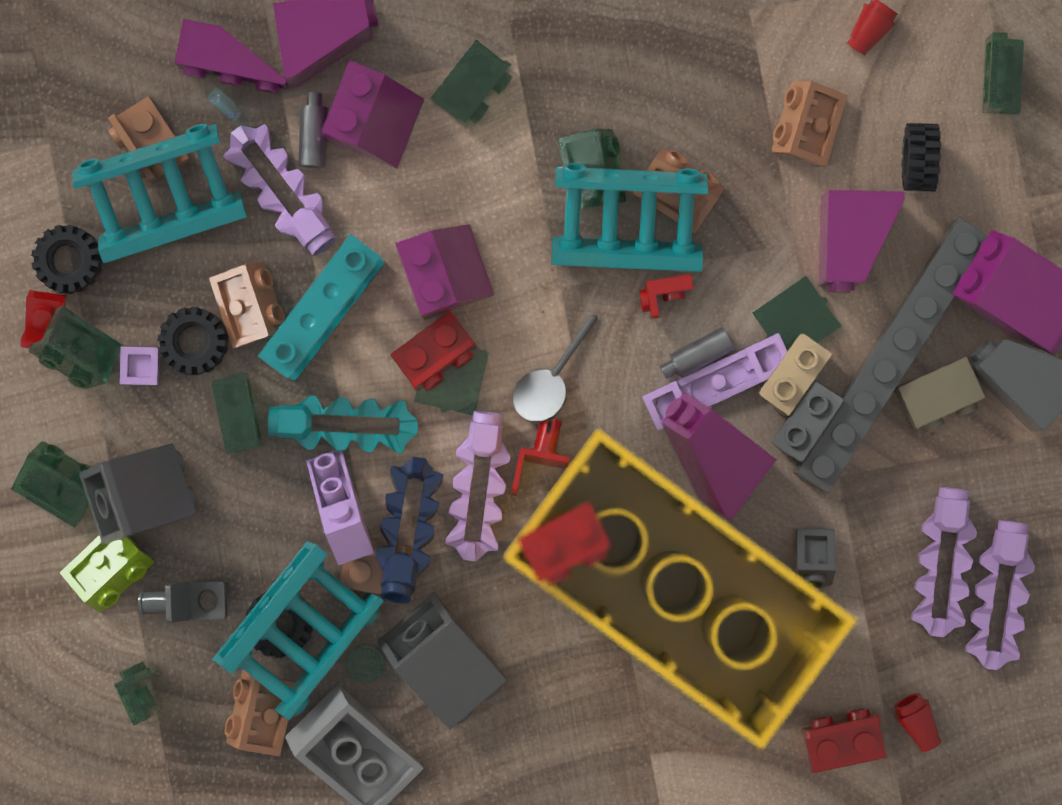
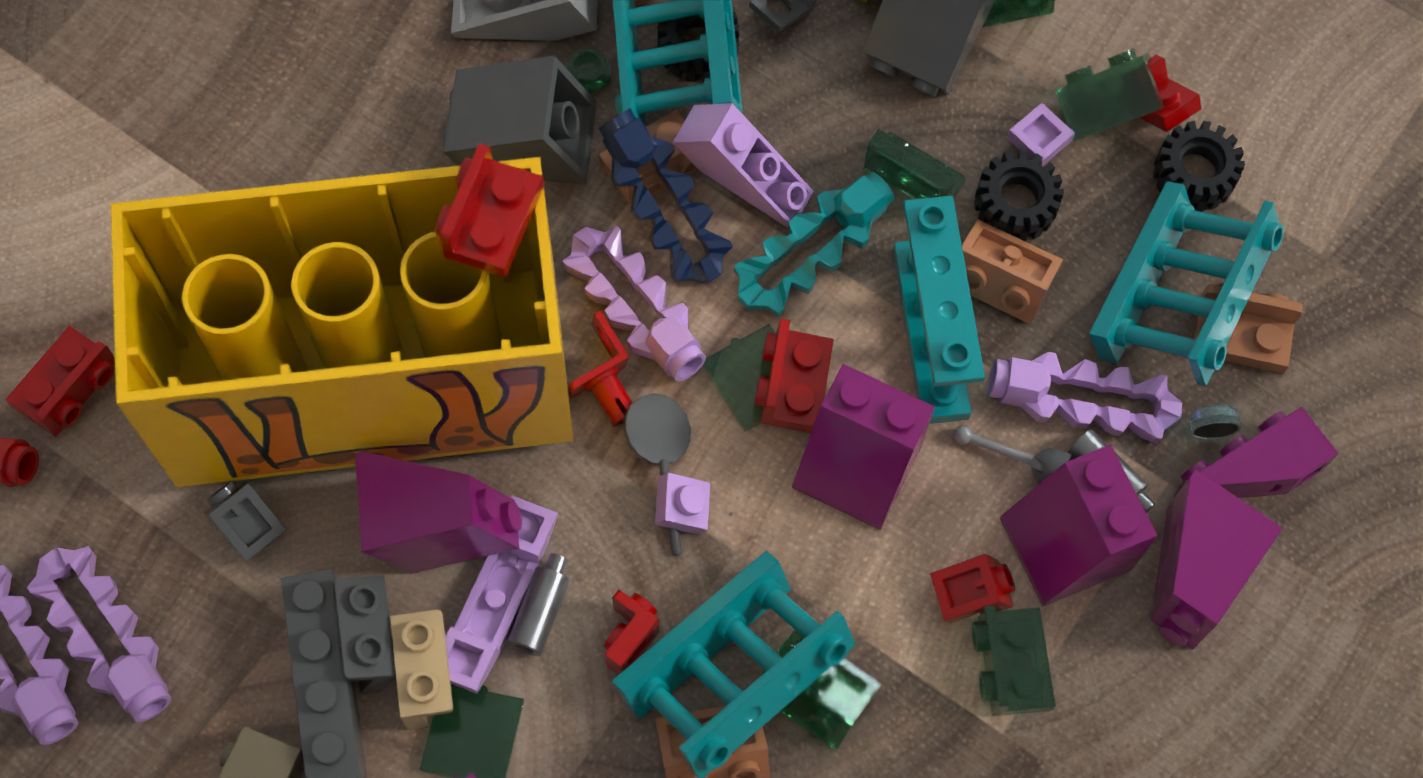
camera: 135 degrees right, 20 degrees down
none -> lavender plate [655,473,710,534]
none -> red bracket [930,554,1015,623]
none -> hinge [954,425,1072,483]

